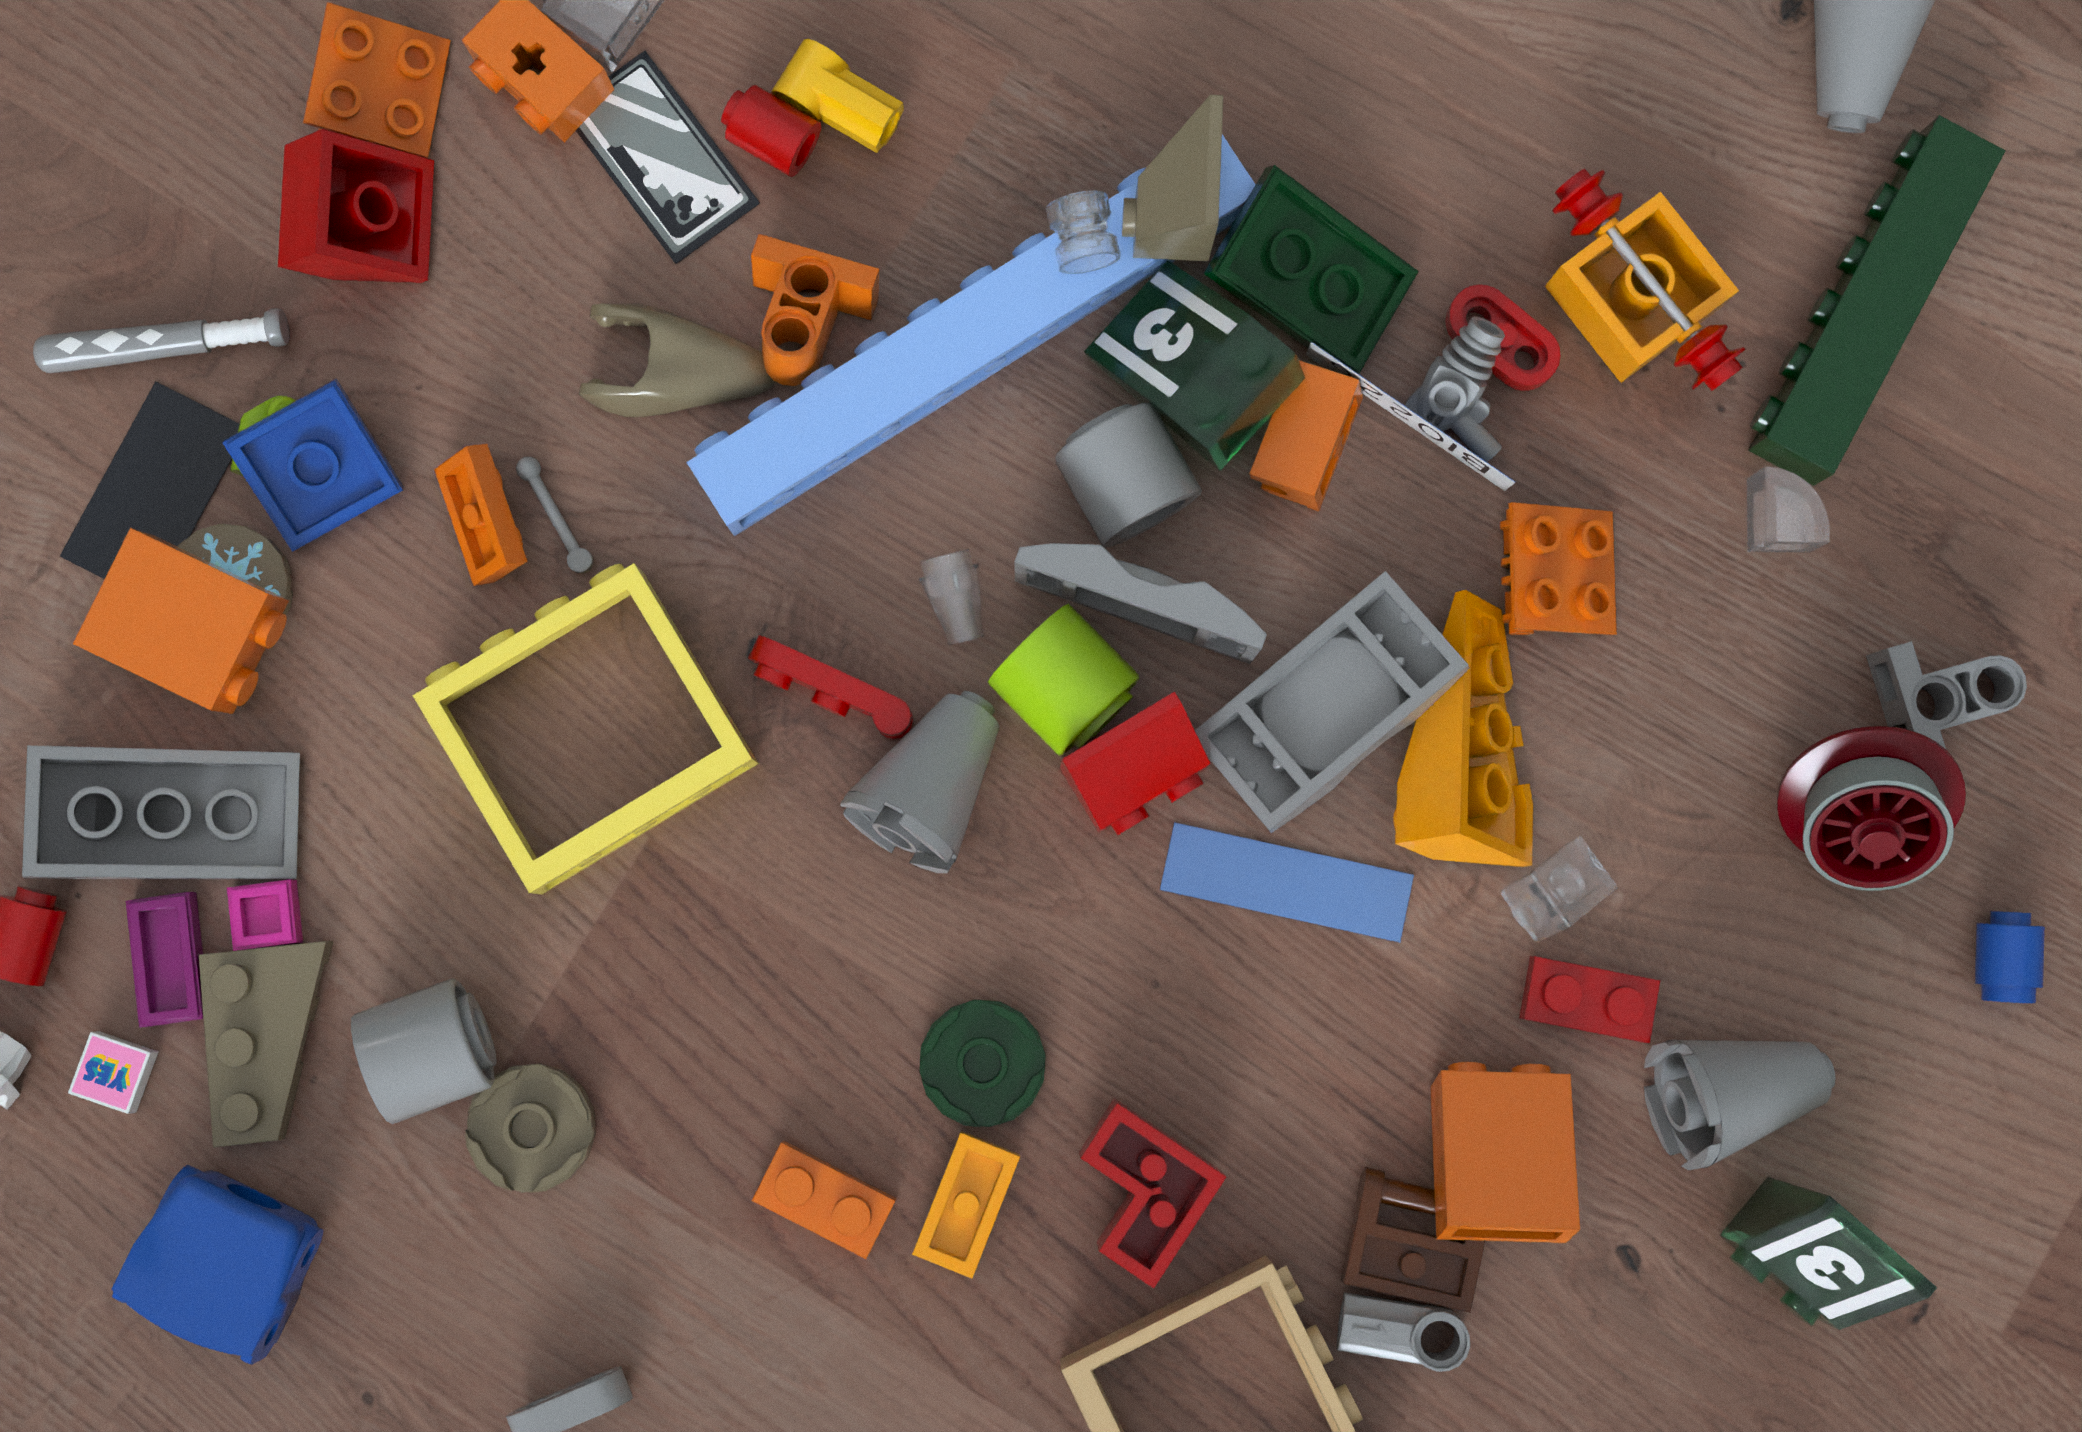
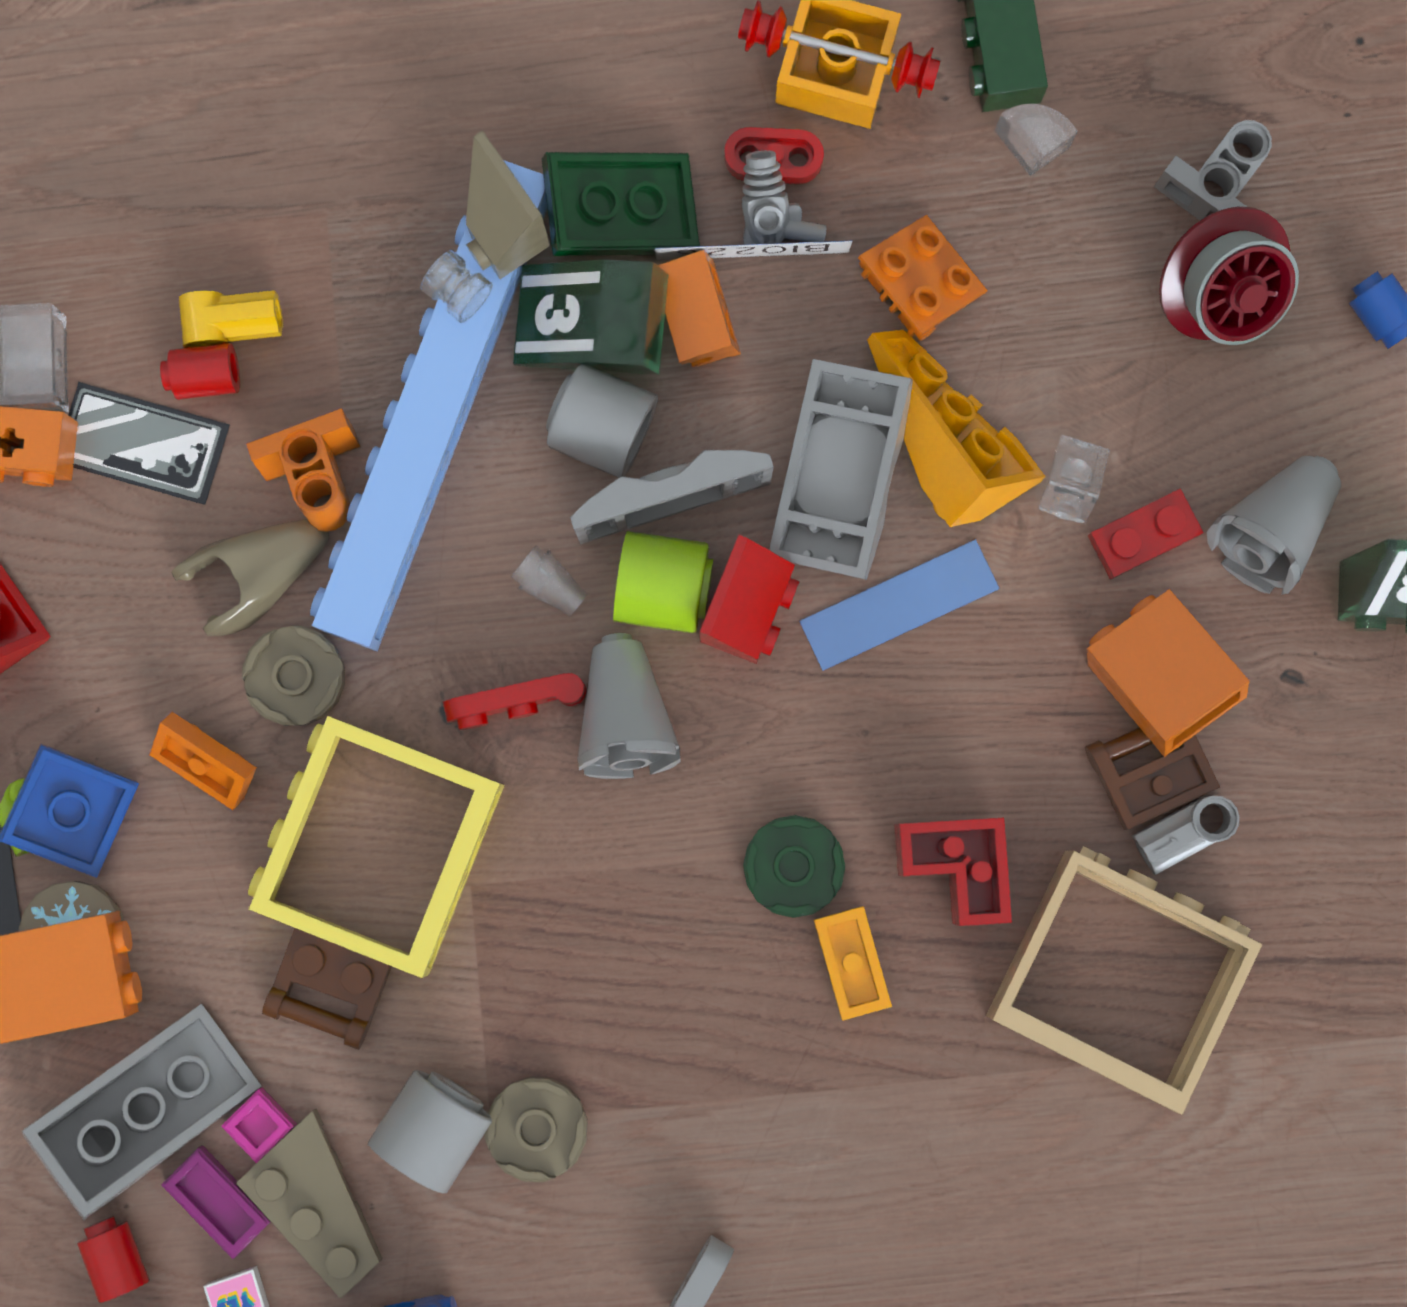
camera: 30 degrees left, 0 degrees up
light grey hinge [516,456,594,574] -> none
orange plate [751,1140,897,1259] -> none
none -> dark tan tile [242,626,345,726]
none -> reddish brown plate [262,928,392,1050]

